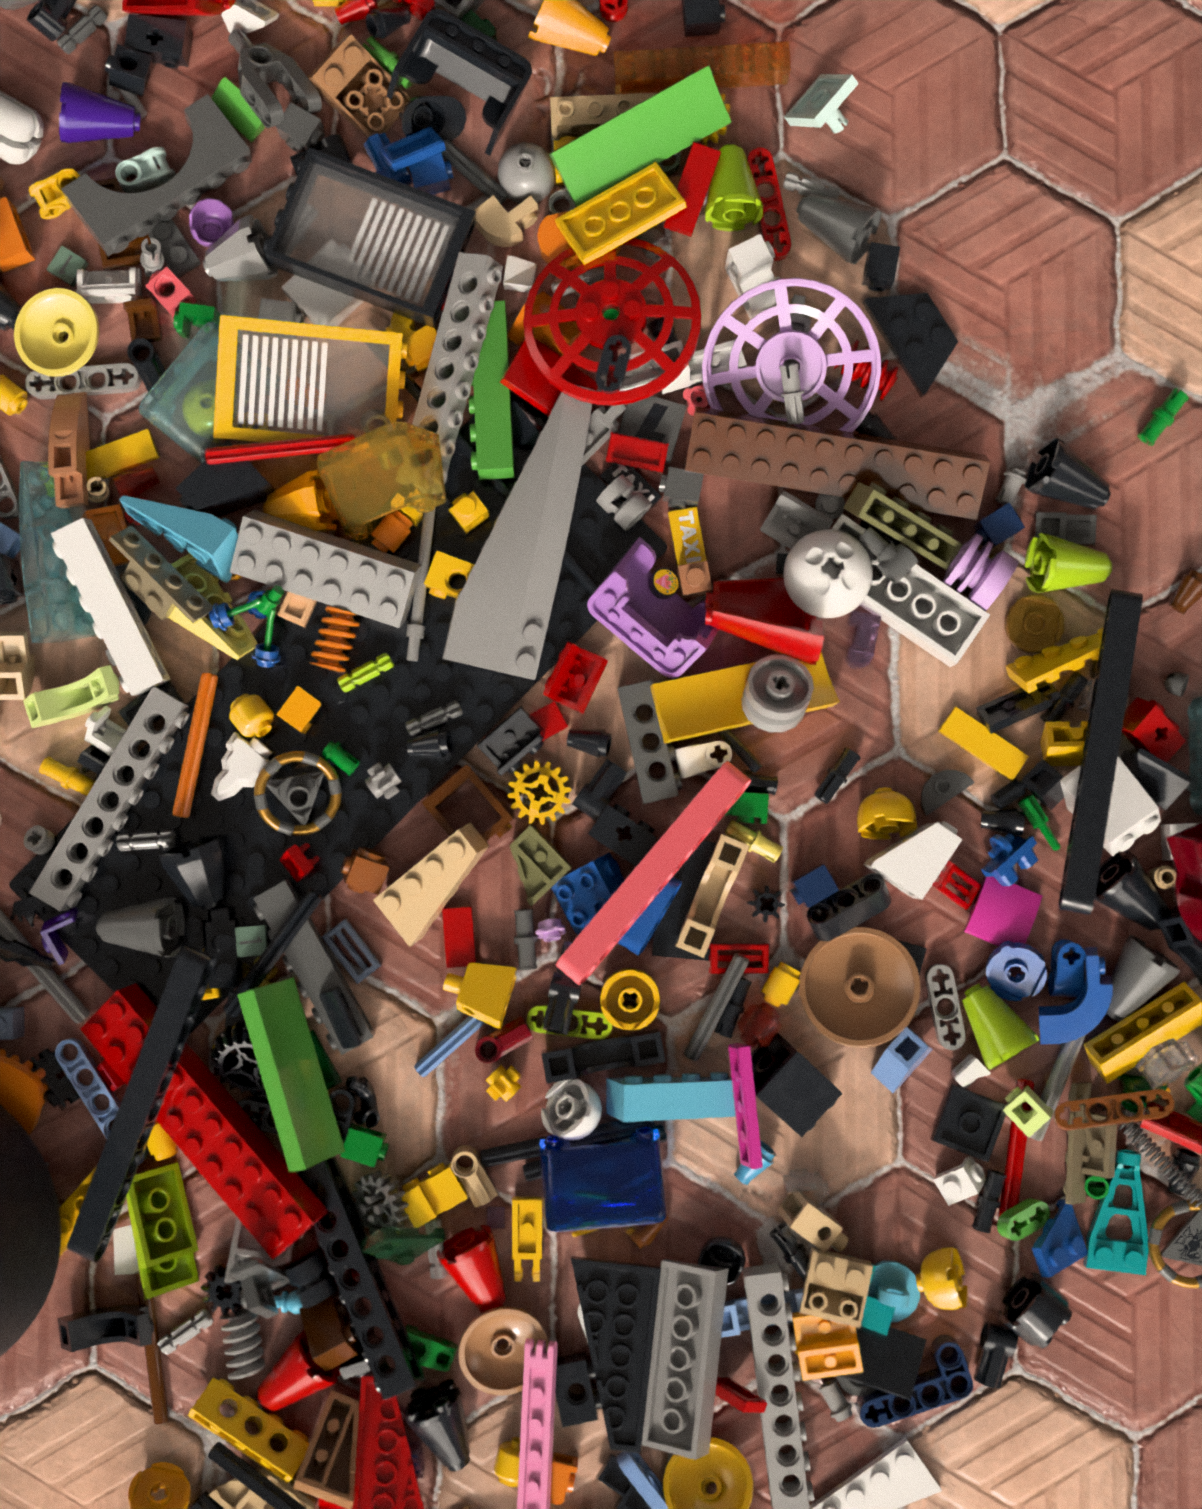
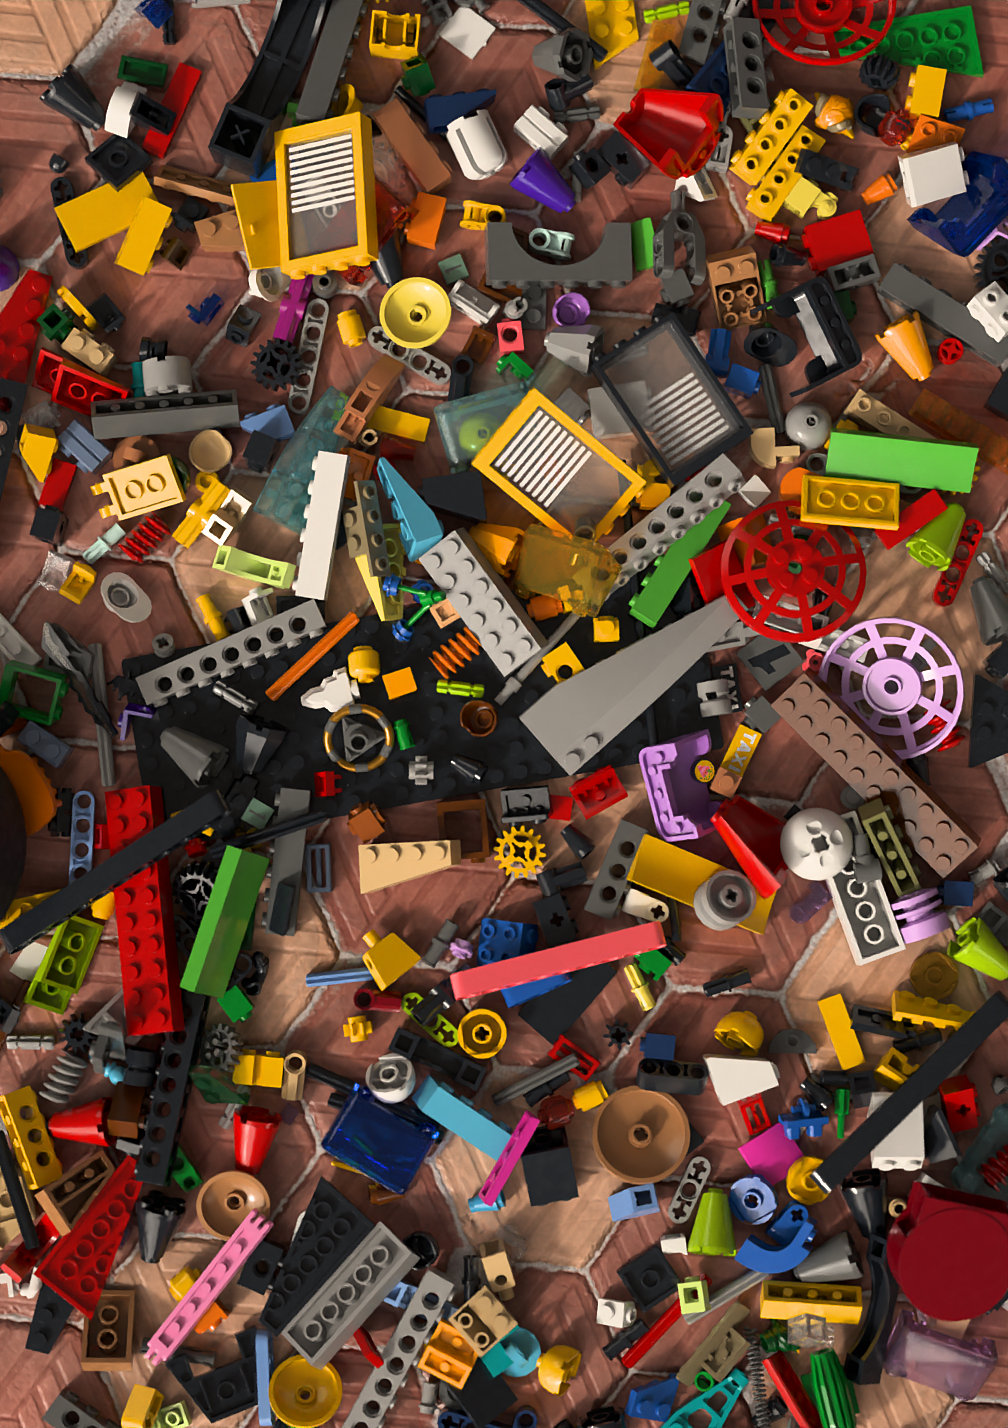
camera: 30 degrees right, 0 degrees up
red axle [205,433,356,465] -> none
blue tile [379,127,446,172] -> none
dark grey axle [405,700,463,736] -> none
red tile [442,906,476,968] -> none
olive wing [509,824,573,907] -> none
yellow hinge [512,1196,543,1282] -> none
black beam [595,335,632,394] -> none
red tile [605,432,669,473] -> none
tan arch [674,834,749,958] -> none
white brick [725,234,780,319] -> none
light grey bracket [760,491,833,549] -> none
light grey axle [779,363,805,425] -> none
bright green beam [997,1198,1050,1241] -> none
dark orange beam [1053,1089,1174,1131] -> none
none -> red plate [184,838,208,858]
none -> reddish brown hair [460,700,499,737]
none -> white brick [513,105,569,160]
none -> yellow tile [786,1155,829,1205]

